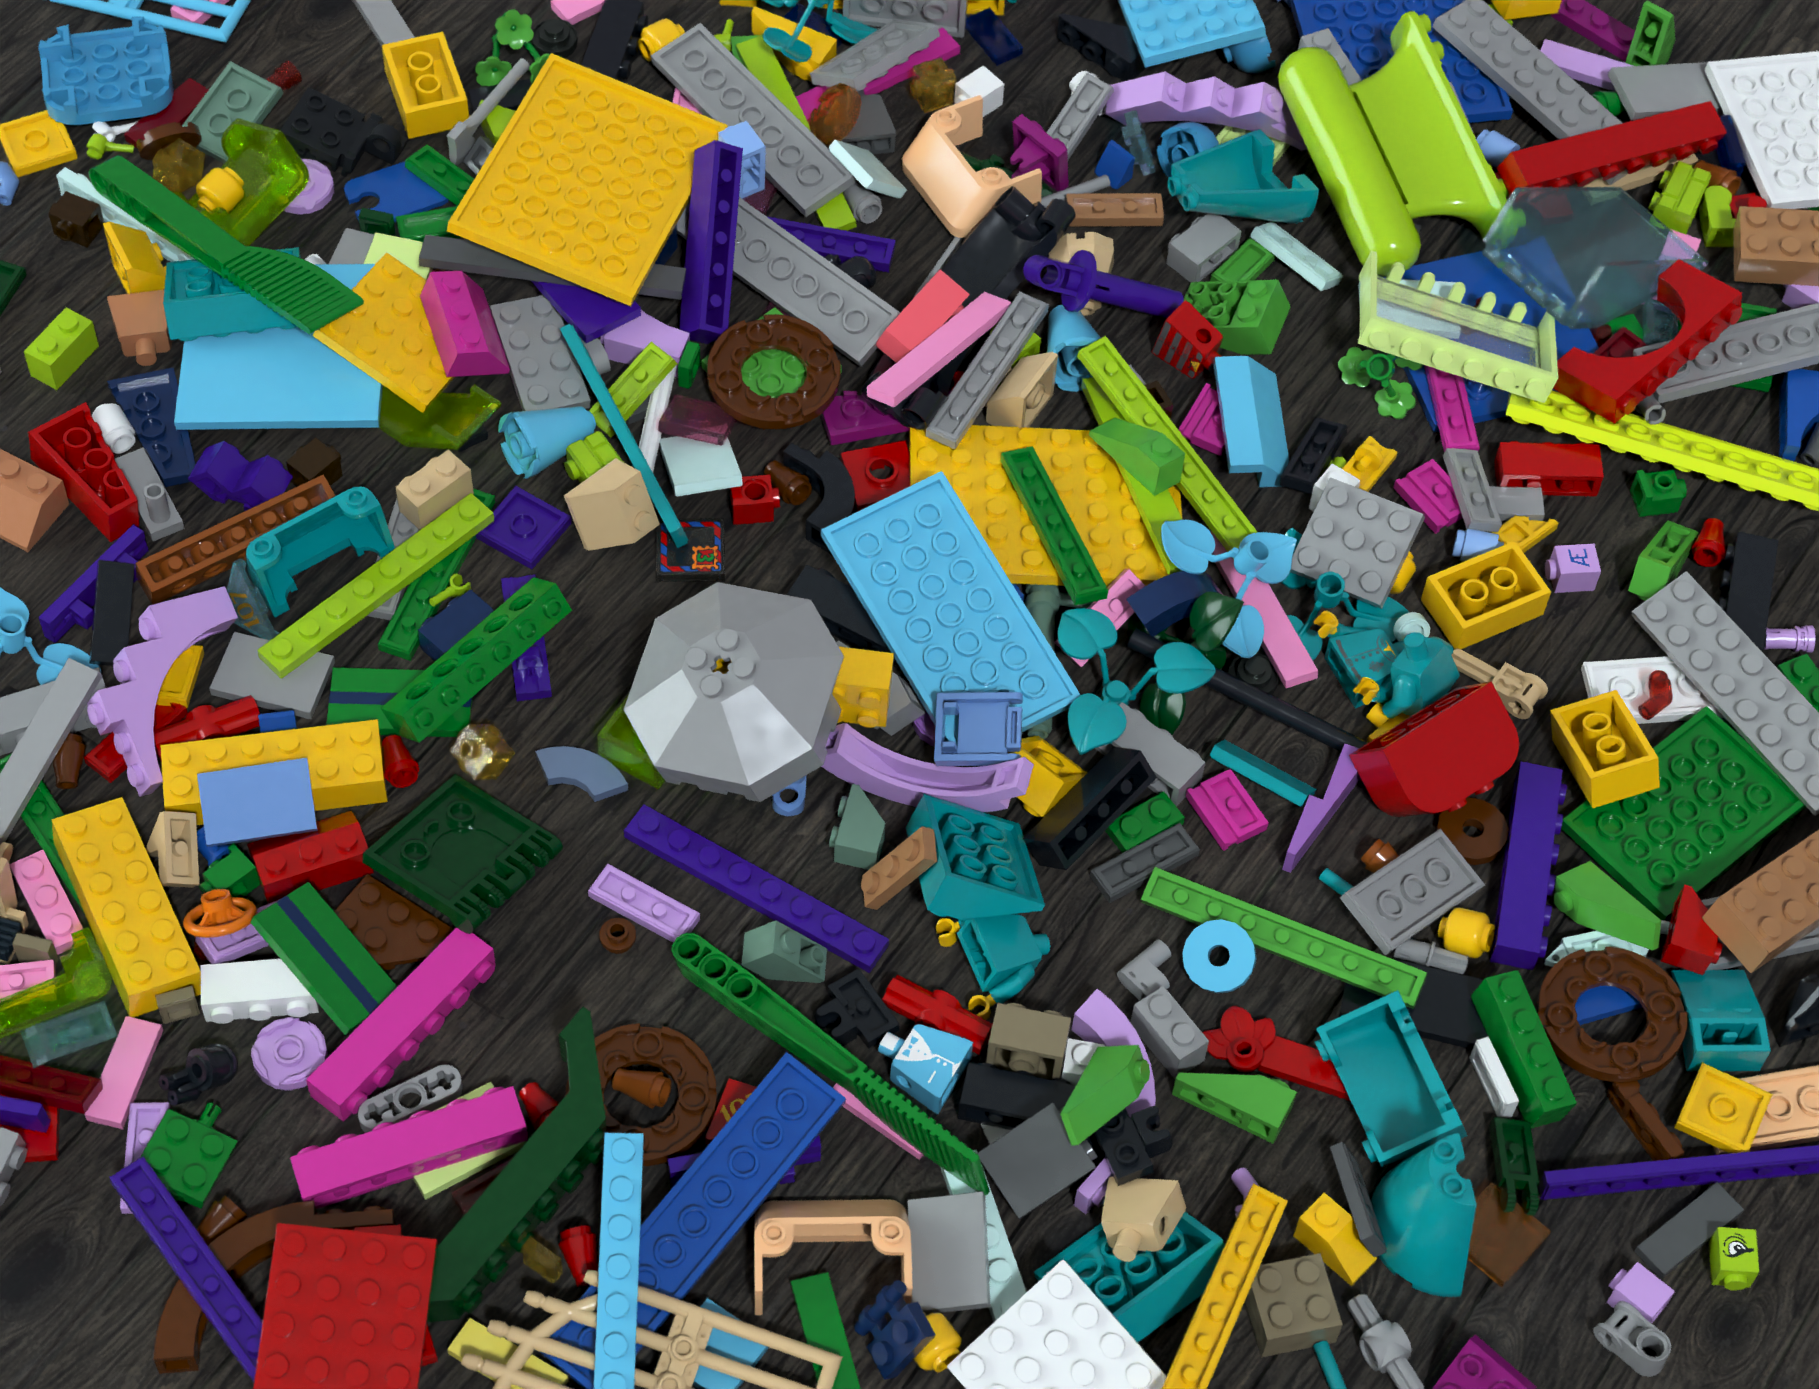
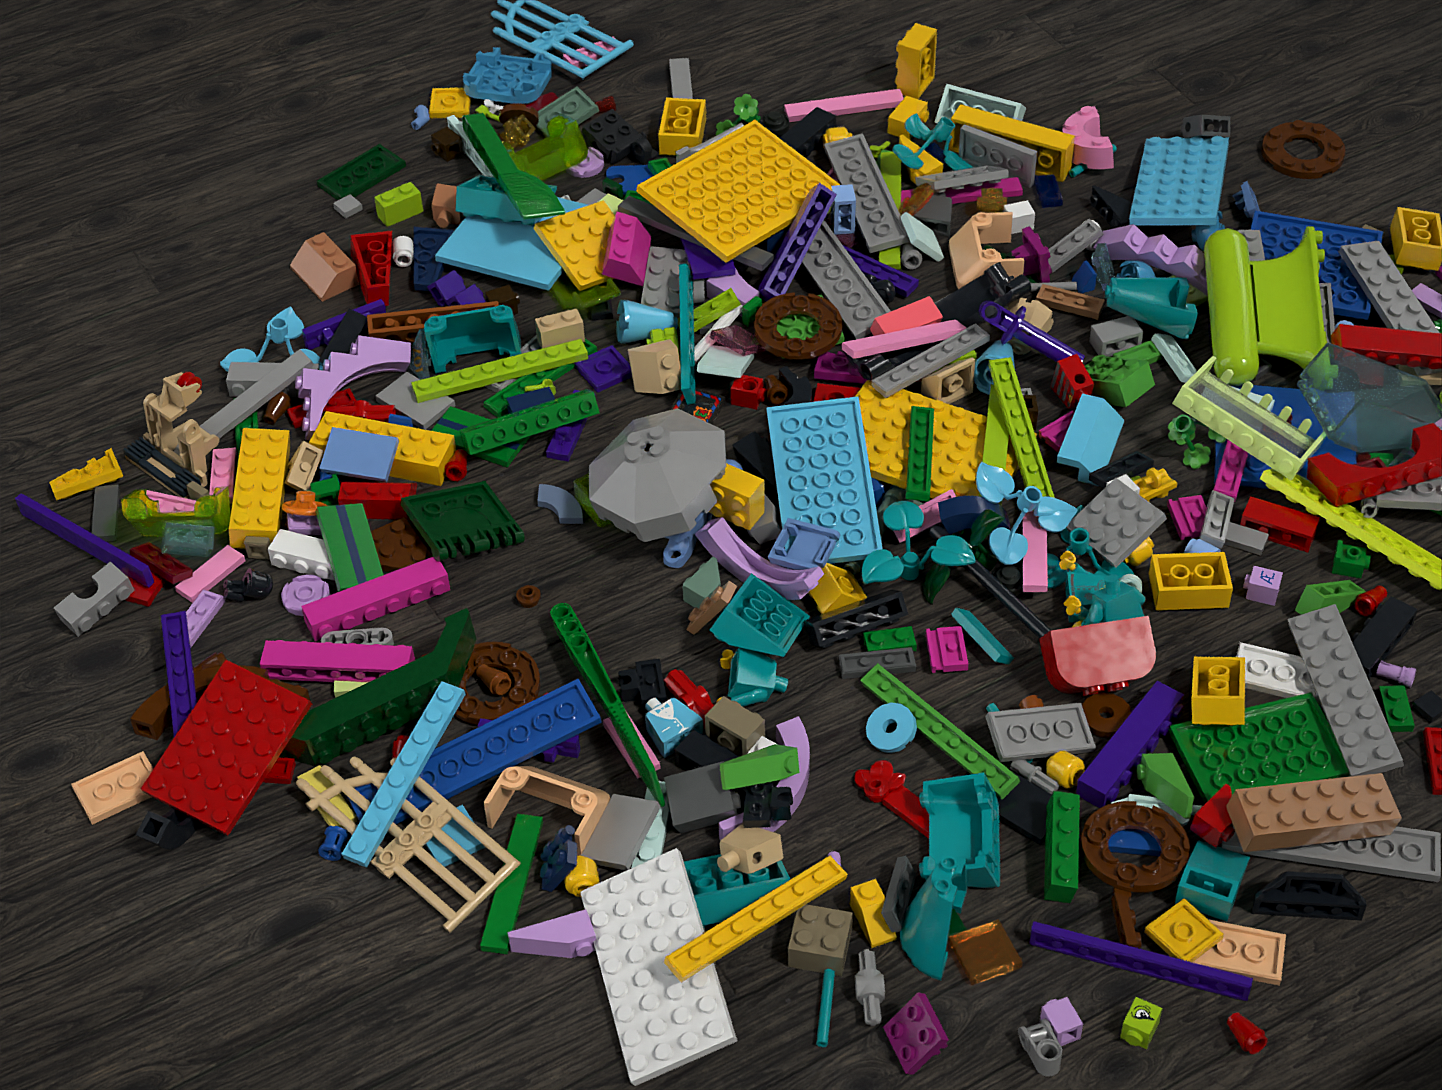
camera: 30 degrees right, 10 degrees down
yellow slope [103,222,167,294] -> none
light grey piece [115,447,185,542] -> none
green plate [140,1103,237,1209] -> none
yellow tile [156,645,204,709] -> none
yellow head [196,167,244,216] -> none
clear yellow brick [449,724,515,780] -> none
clear yellow tile [522,1237,563,1283] -> none
lavender tile [588,864,700,942] -> none
dark purple plate [624,804,889,973] -> none
sand green slope [742,920,827,983] -> none
bright green slope [1089,418,1185,496] -> none
light grey brick [1095,702,1206,807] -> none
light grey piece [1117,940,1171,1001] -> none
light grey brick [1130,986,1209,1080] -> none
bright green slope [1172,1072,1297,1144] -> none
medium lavender slope [1282,744,1361,873] -> none
tan connector [1452,649,1548,719] -> none
white tile [1469,1037,1519,1119] -> none
dark green hinge [1489,1117,1539,1216] -> none
yellow tile [1491,516,1559,553] -> none
dark grey tile [1634,1182,1744,1280] -> none
clear red arm [1638,670,1673,720] -> none

